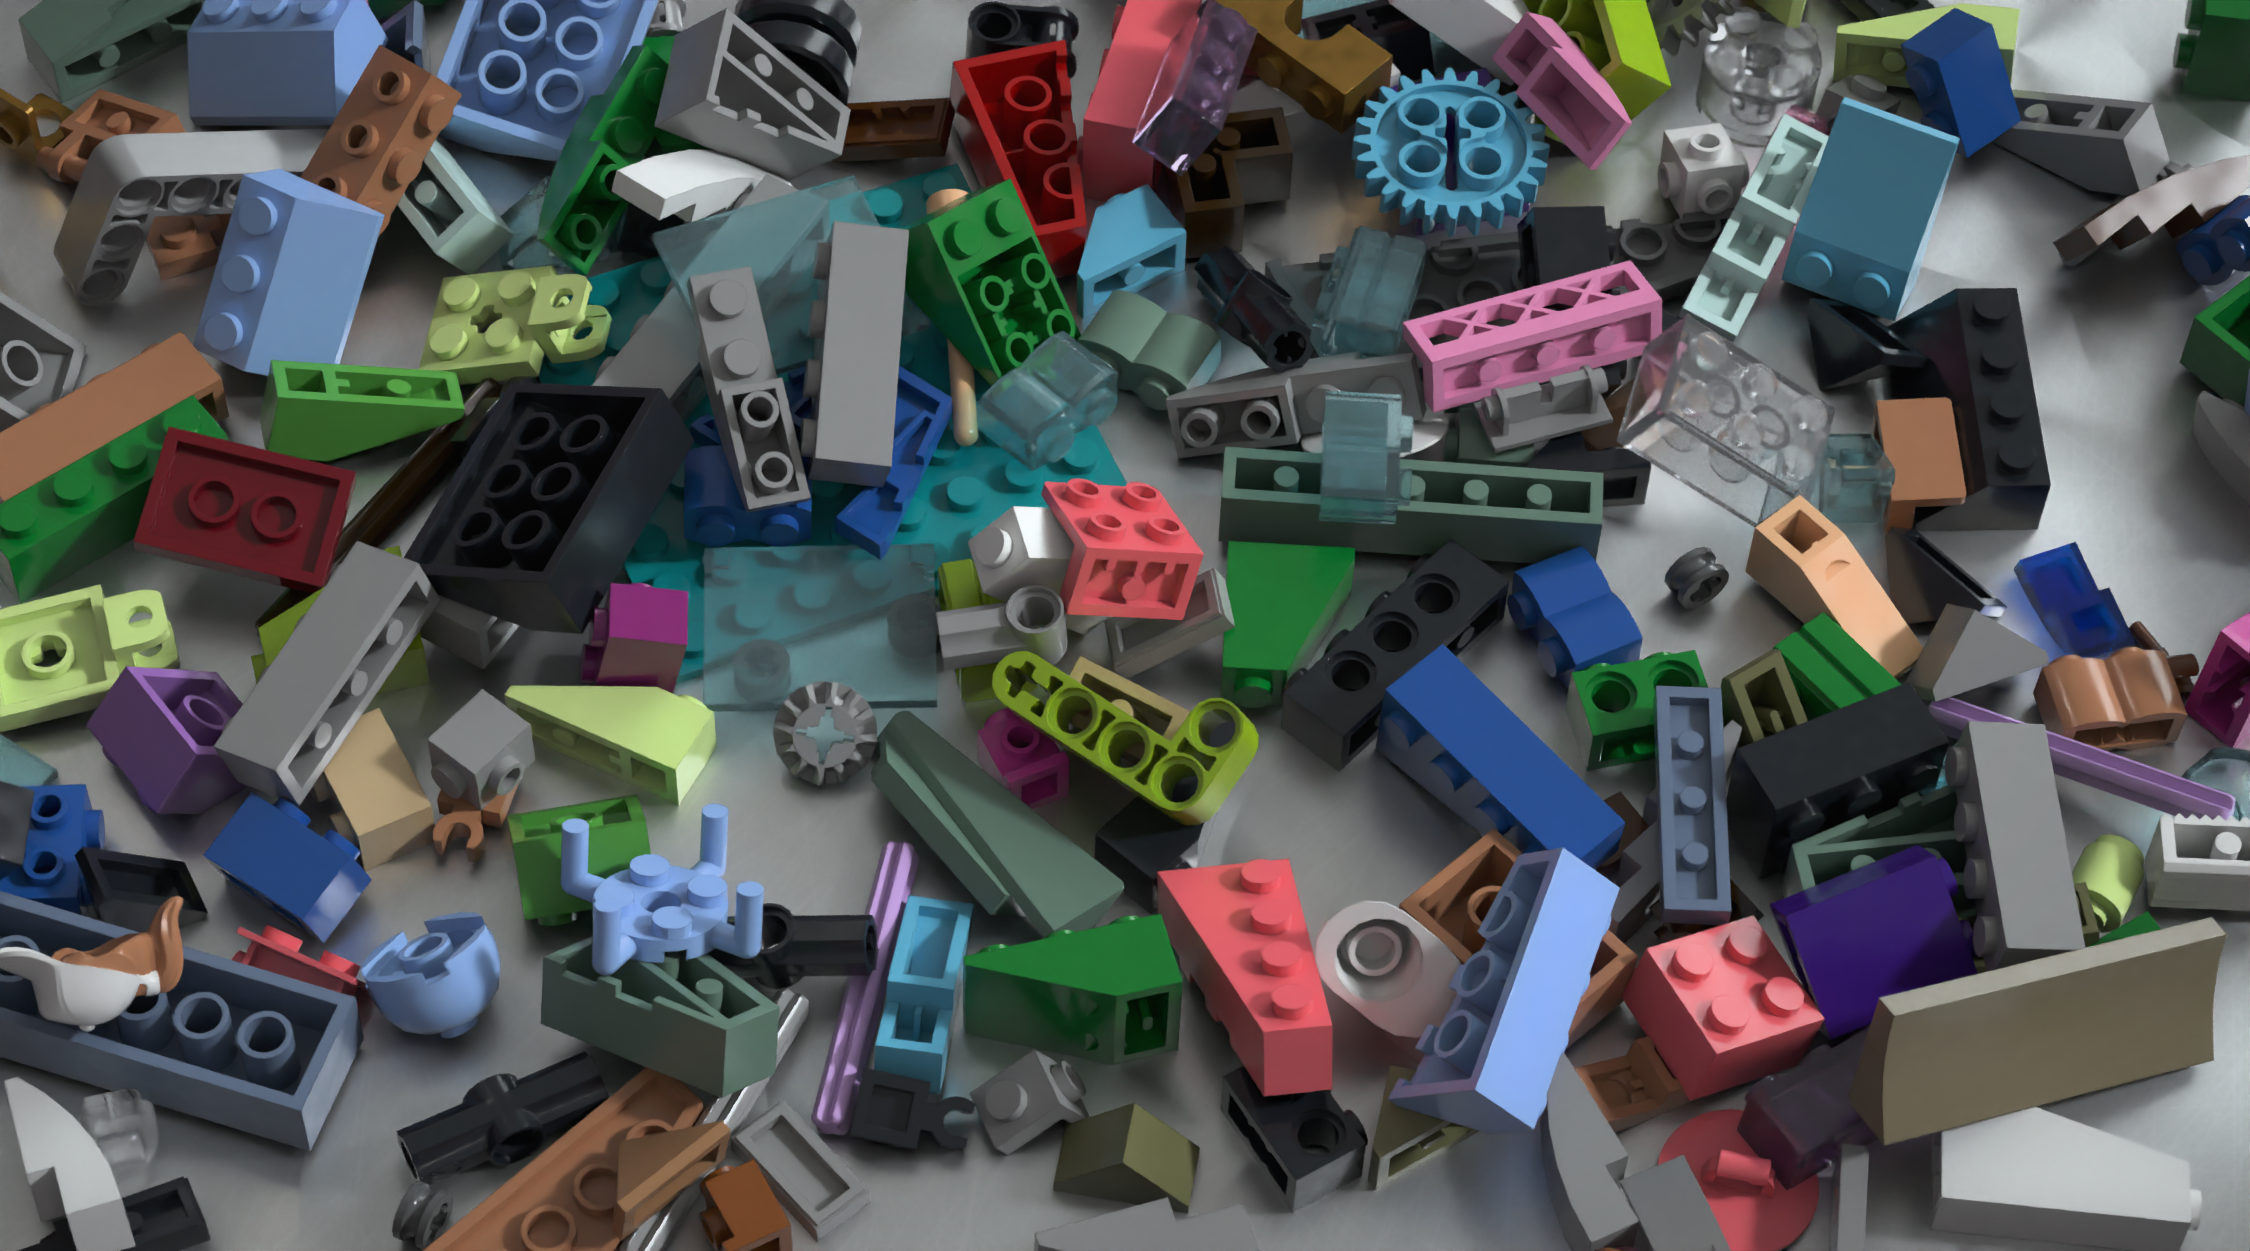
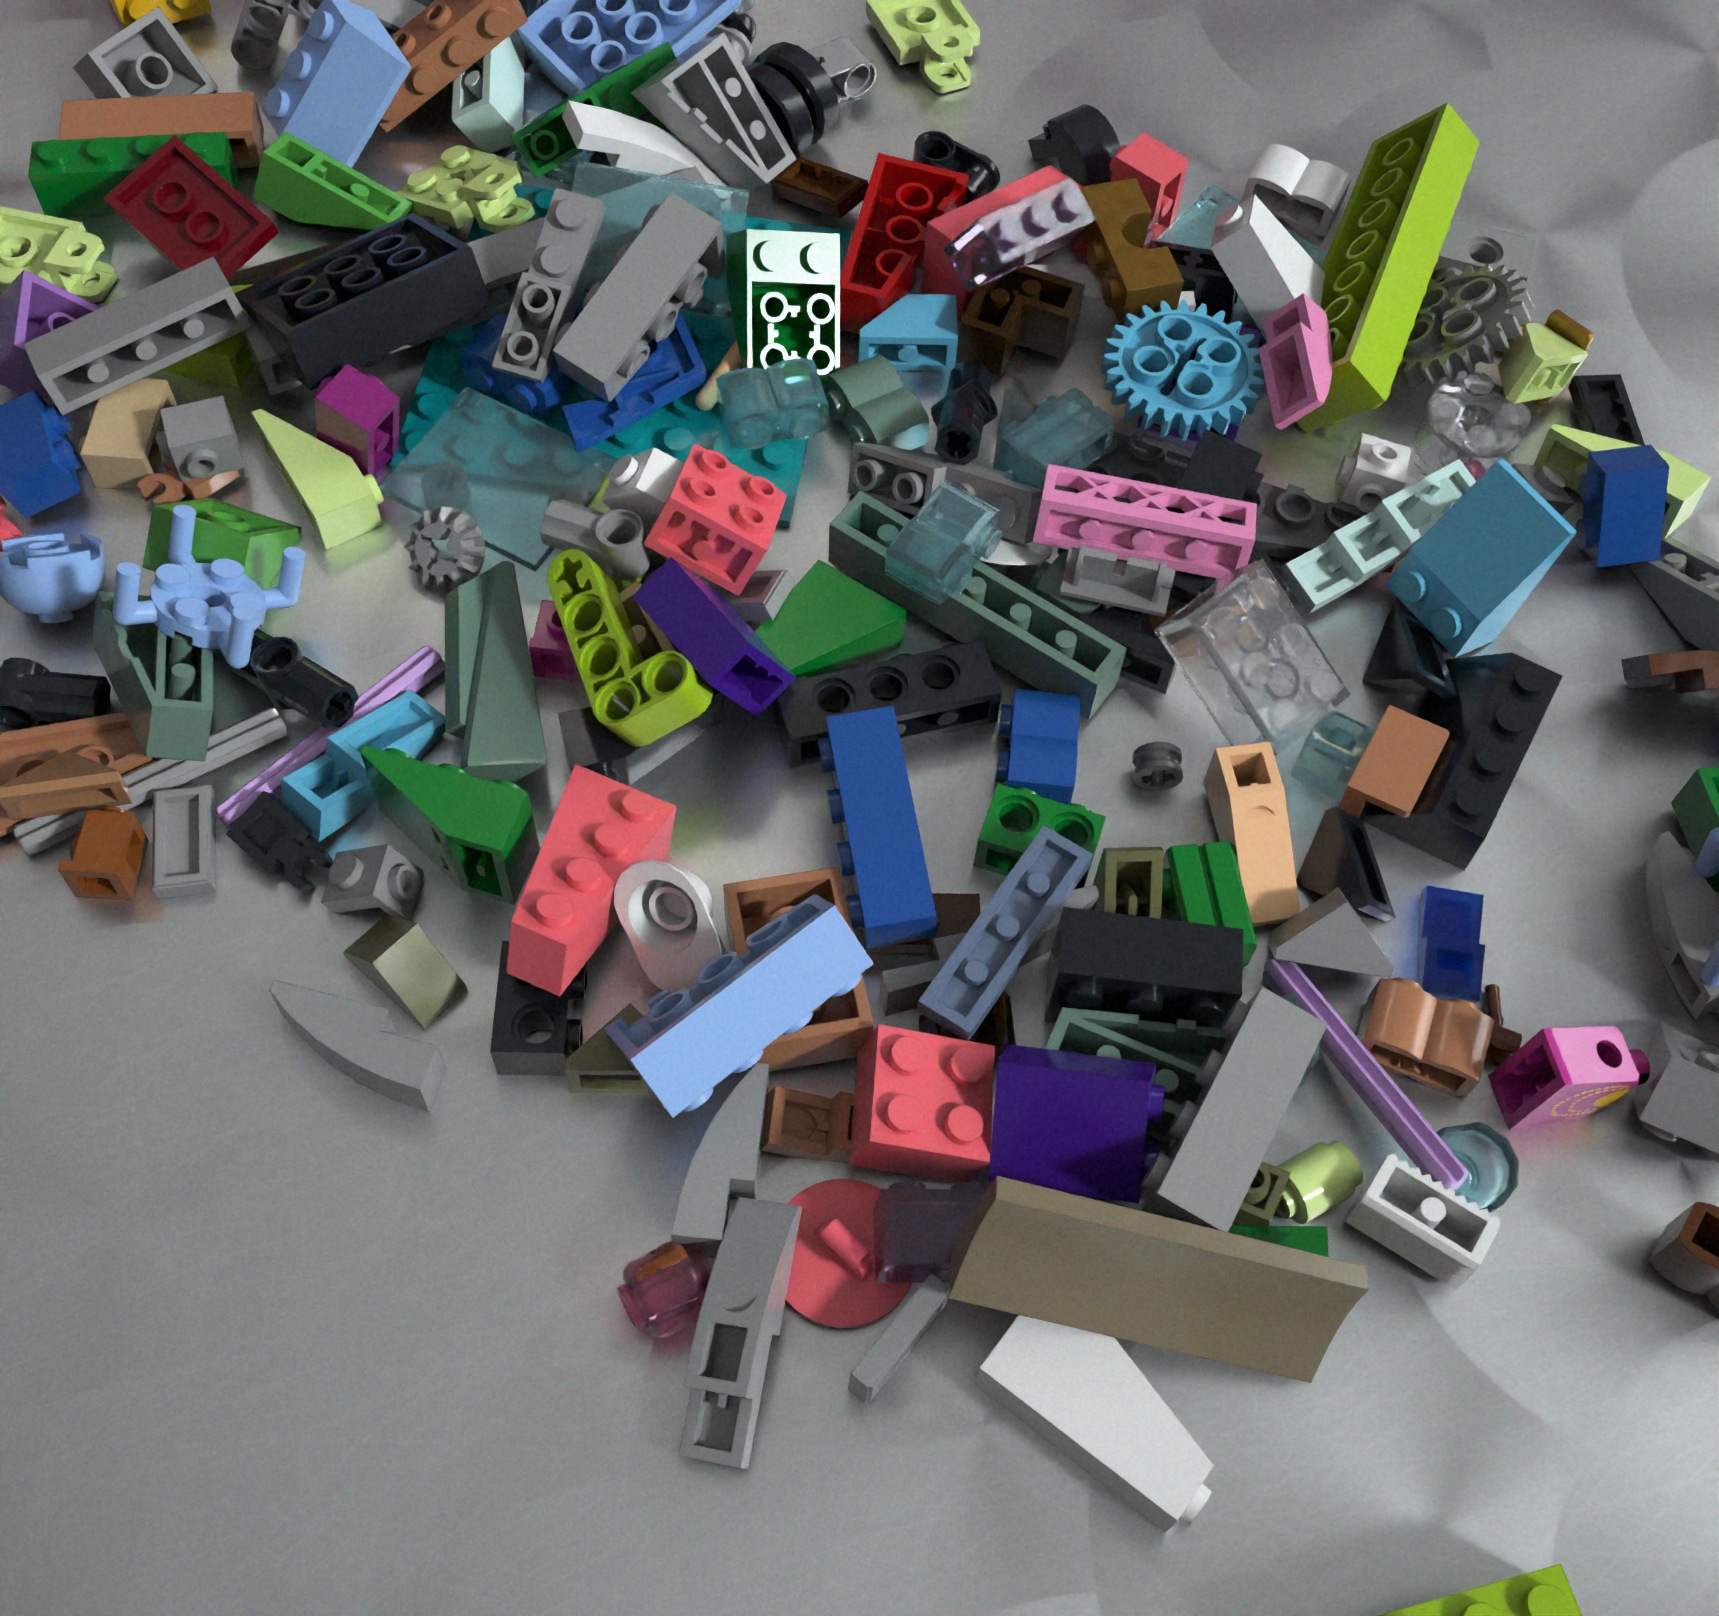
camera: 30 degrees right, 5 degrees up
none -> dark purple brick [632,557,796,717]

